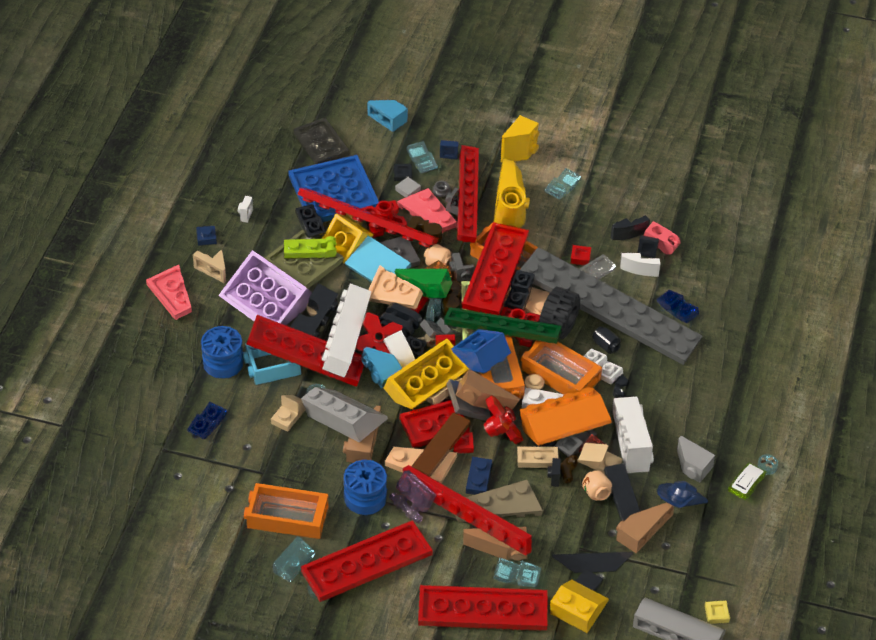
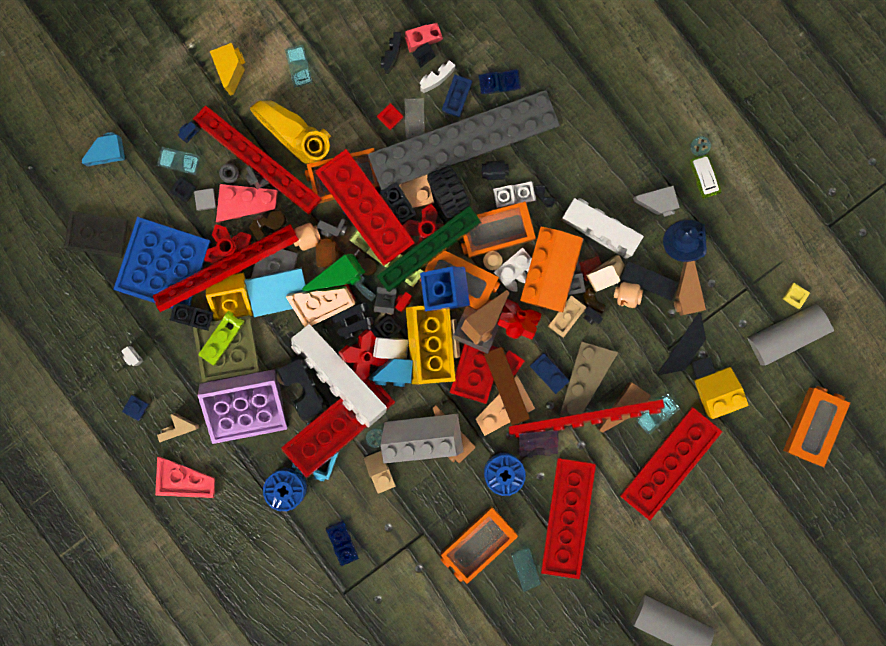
camera: 55 degrees left, 40 degrees up
none -> dark blue plate [442,74,472,118]

